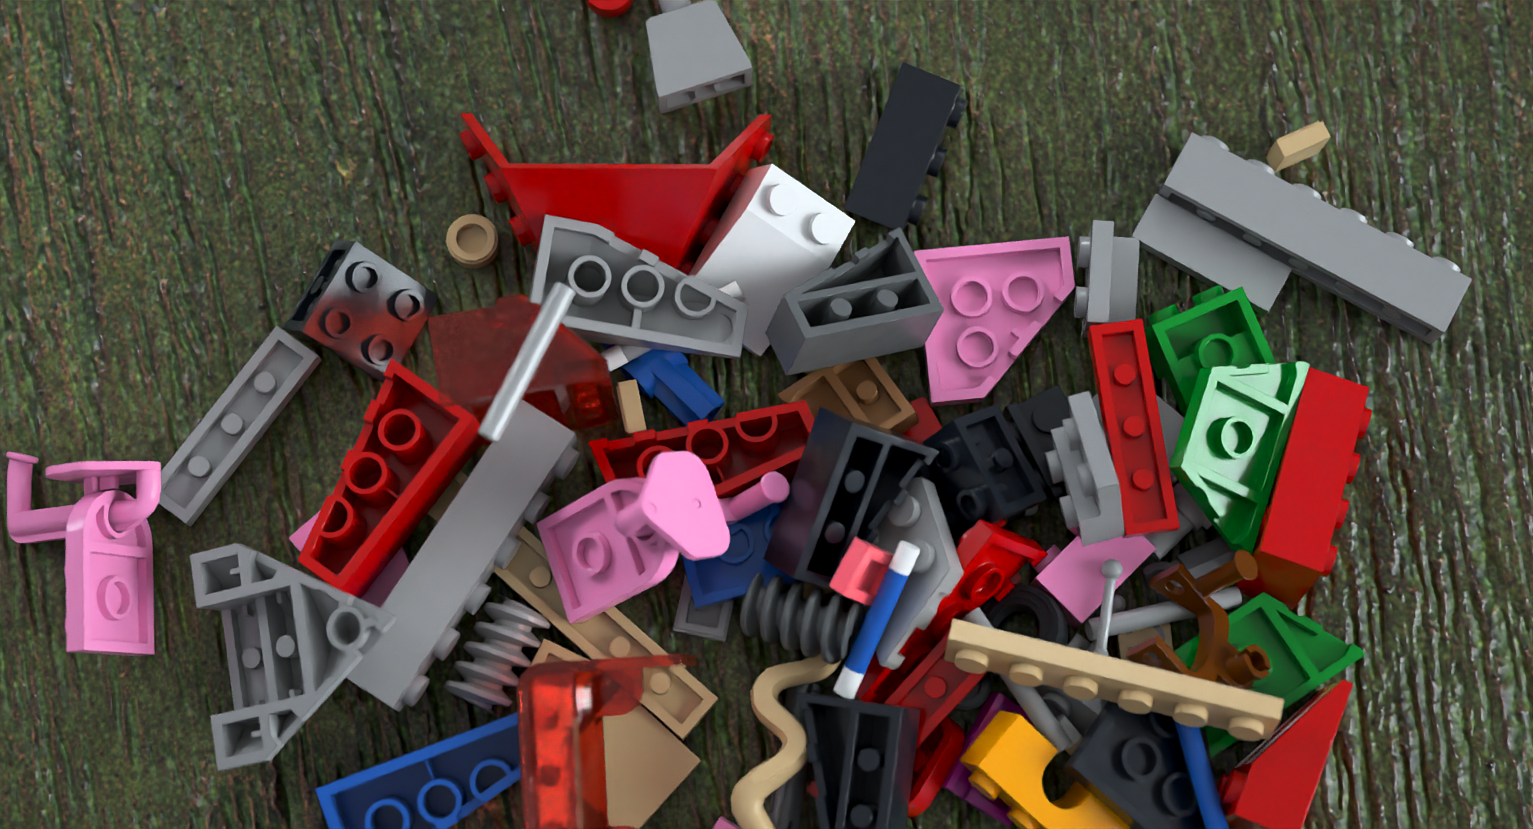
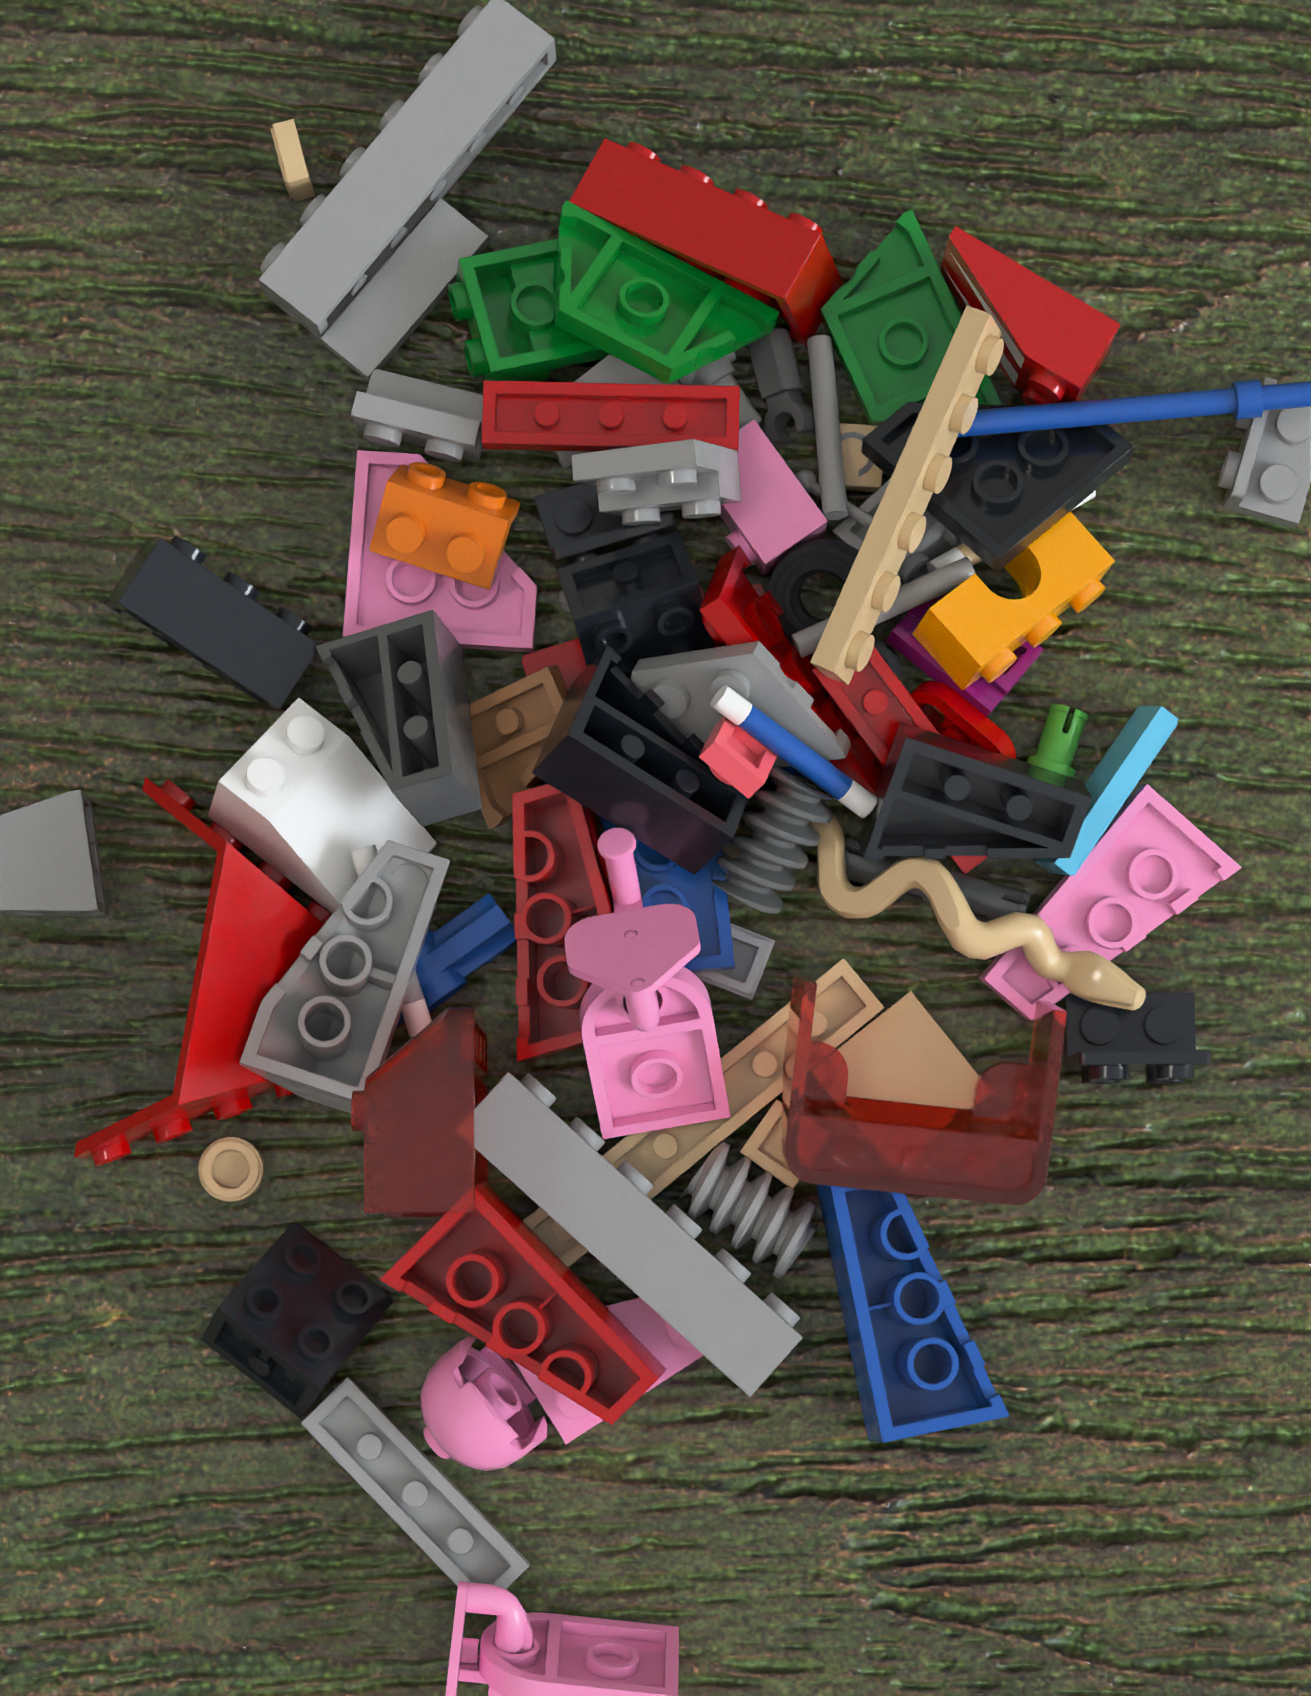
camera: 75 degrees left, 5 degrees up
light grey wedge [190,543,399,771] -> none
light grey bar [477,282,576,443] -> none
tan tile [616,379,647,437] -> none
light grey hinge [1093,559,1123,656] -> none
reddish brown piece [1126,550,1271,690] -> none
none -> orange bracket [369,462,520,590]
none -> bright pink cylinder [421,1336,547,1471]

